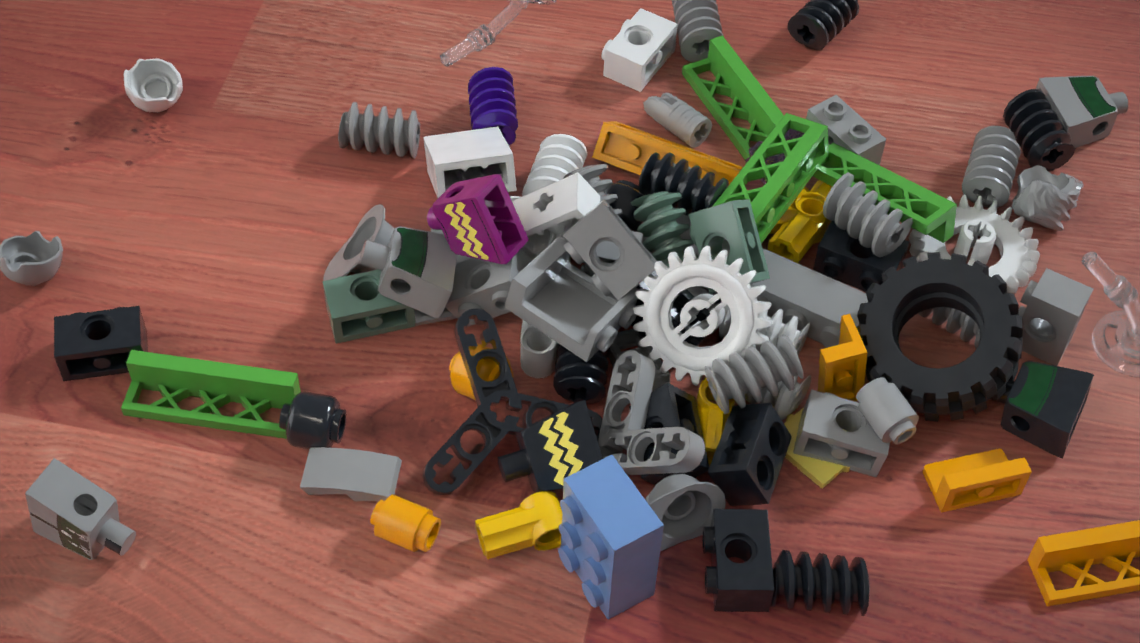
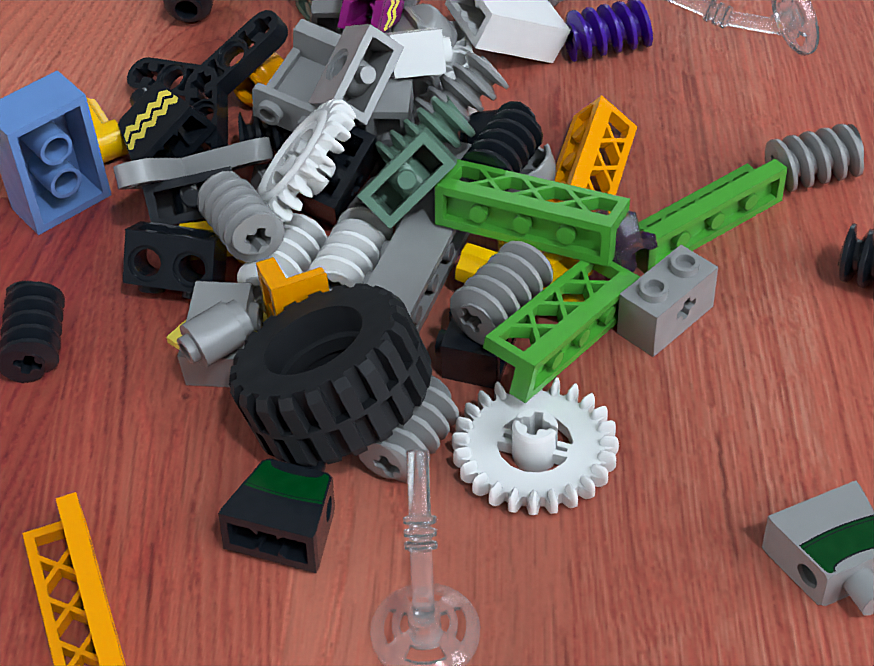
camera: 85 degrees right, 5 degrees down
light grey slope [300,447,402,501] -> none
light orange brick [370,494,441,552] -> none
white piece [522,134,587,197] -> none
white brick [601,8,678,92] -> none
light grey hinge [643,93,712,148] -> none
light grey piece [645,474,726,551] -> none
black brick [702,509,775,612] -> none
light orange panel [922,448,1032,513] -> none
light grey piece [962,126,1021,208] -> none
black piece [1003,89,1076,171] -> none
light grey hair [1012,165,1083,231] -> none
light grey brick [1019,268,1094,366] -> none

